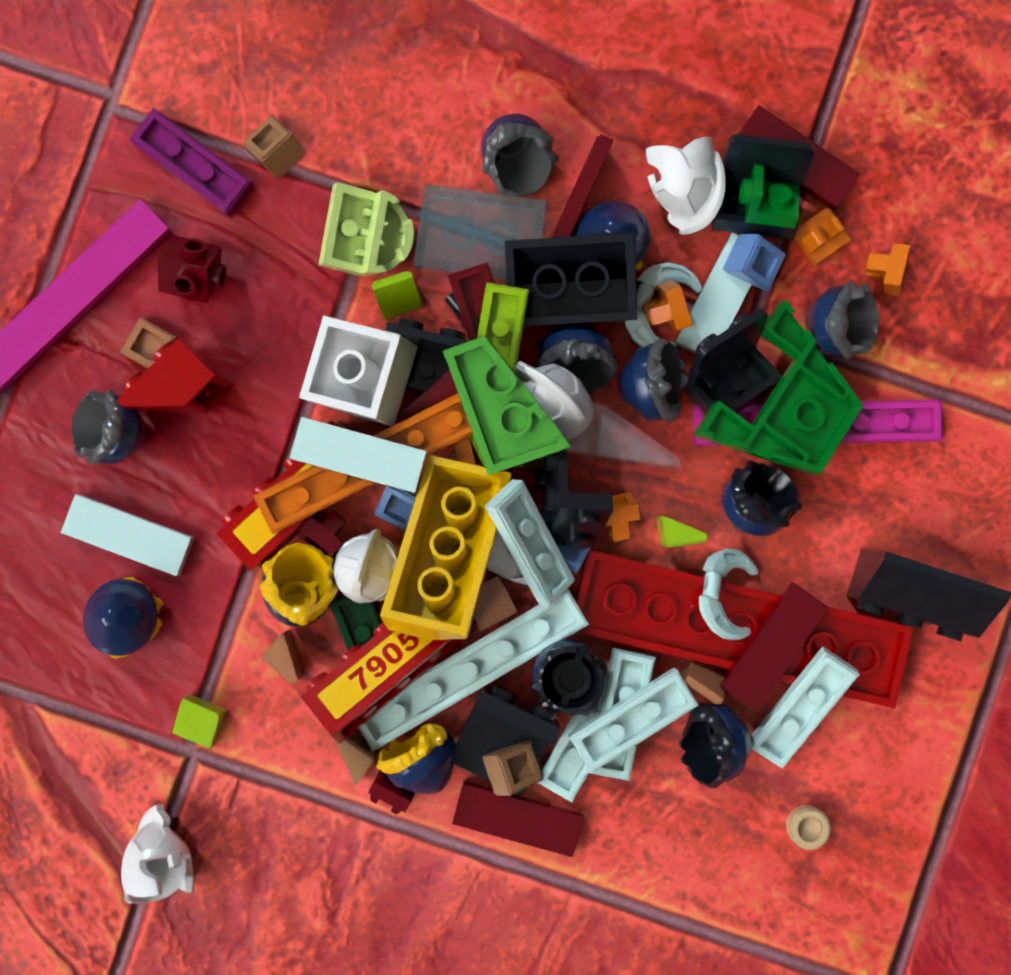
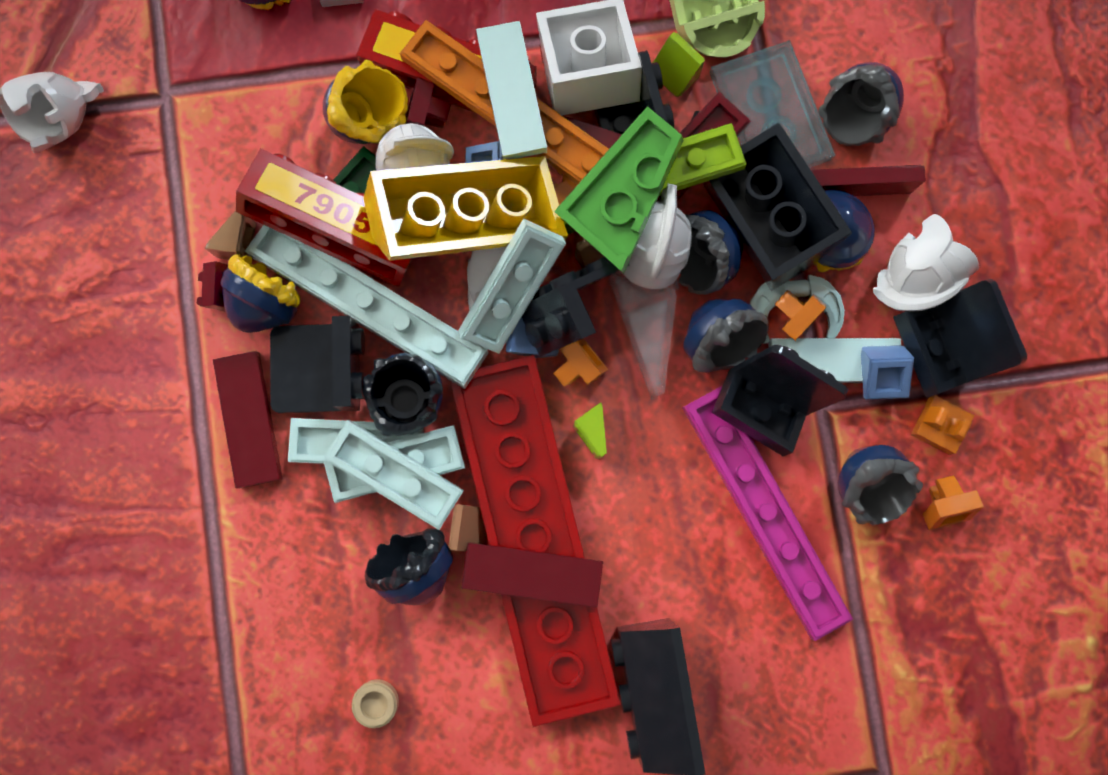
camera: 60 degrees right, 5 degrees down
lime slope [172,694,227,749] -> none
nougat slope [262,630,304,684] -> none
nougat tile [473,575,518,631] -> none
medium nougat slope [483,740,544,796] -> none
green wing [693,300,864,475] -> none
light aqua piece [699,548,758,640] -> none
black hair [722,460,802,536] -> none
dark red tile [739,105,860,211] -> none
green bracket [739,163,799,228] -> none
light aqua tile [750,646,860,769] -> none

